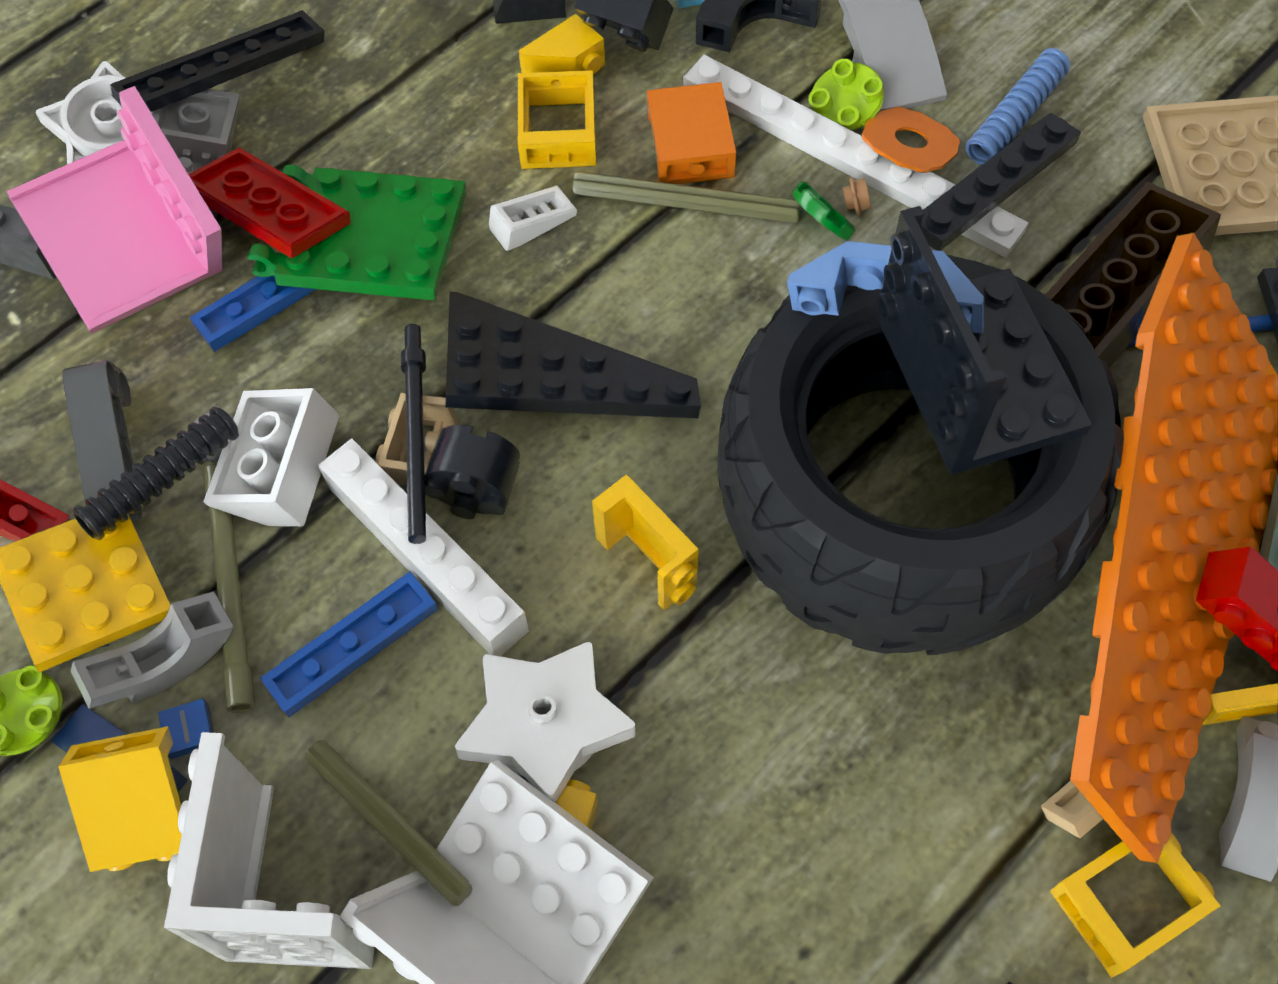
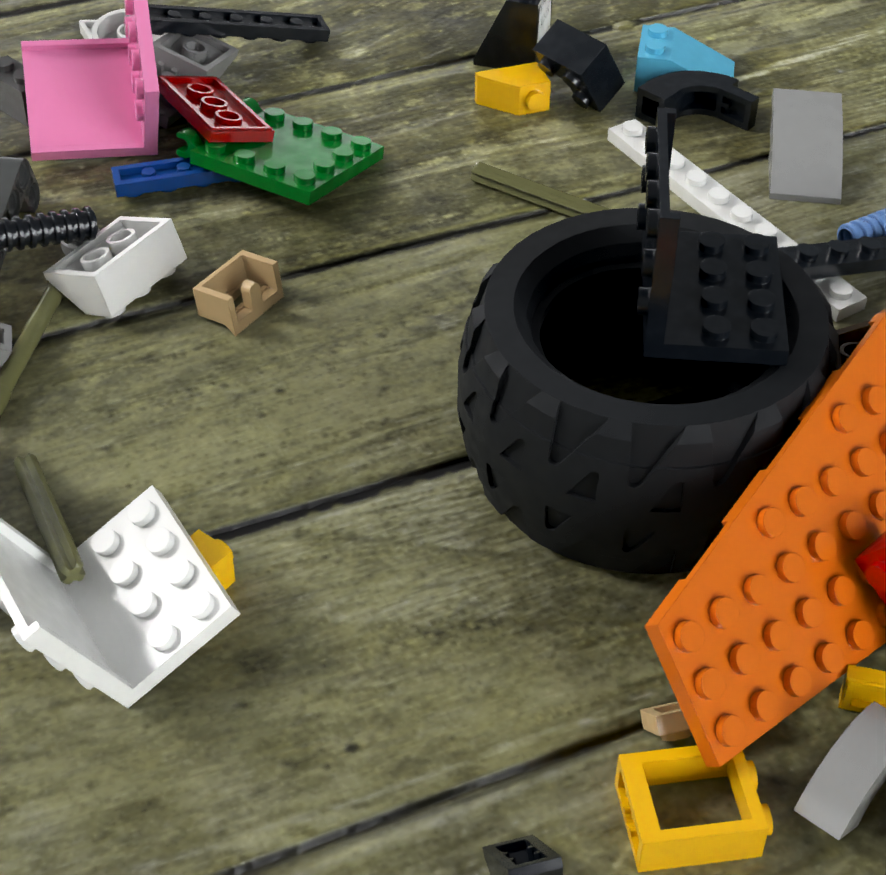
camera: 20 degrees right, 20 degrees down
blue plate [260,571,438,718] -> none
white brick [318,438,529,656] -> none
black bar [401,324,426,544] -> none
black brick [425,425,520,519] -> none
black wing [445,292,701,418] -> none
white plate [455,642,636,802] -> none
white slope [489,186,577,251] -> none
yellow window [518,70,597,169] -> none
yellow panel [592,474,699,610] -> none
orange panel [647,82,736,184] -> none
medium blue slope [787,241,984,333] -> none
lime dish [808,59,885,131] -> none
orange piece [862,107,960,173] -> none

